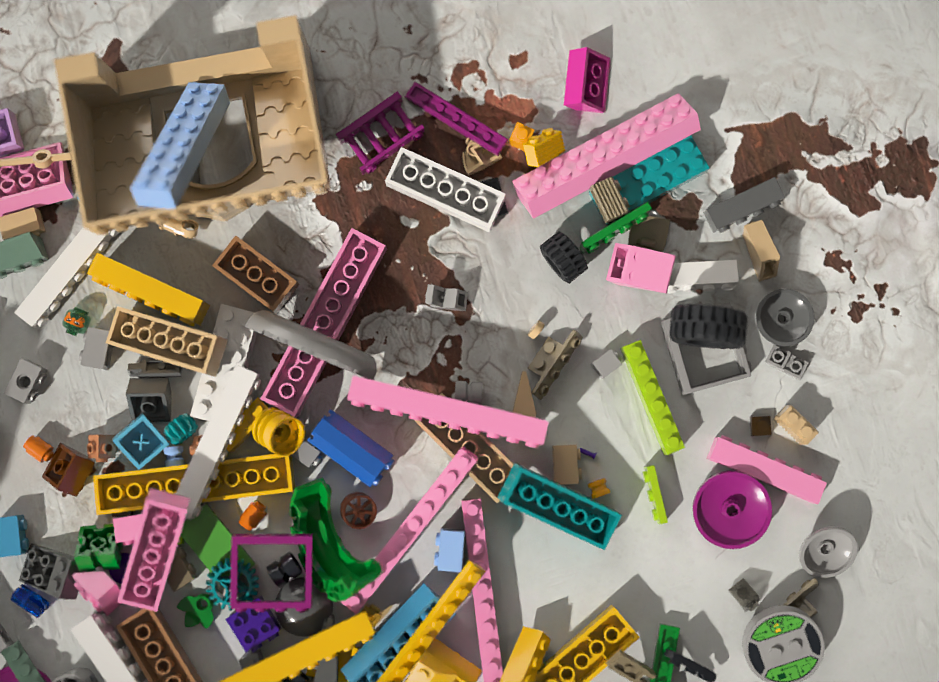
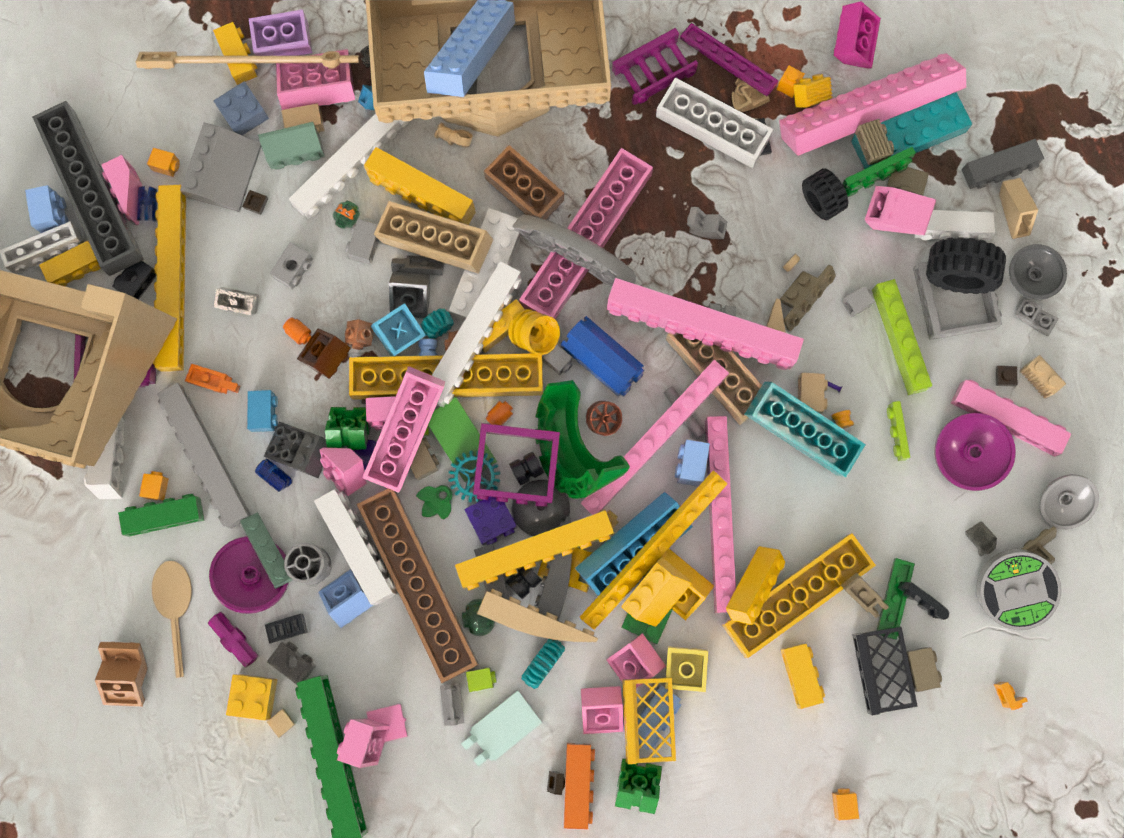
camera: 10 degrees right, 5 degrees down
none -> light grey piece [663,386,706,439]

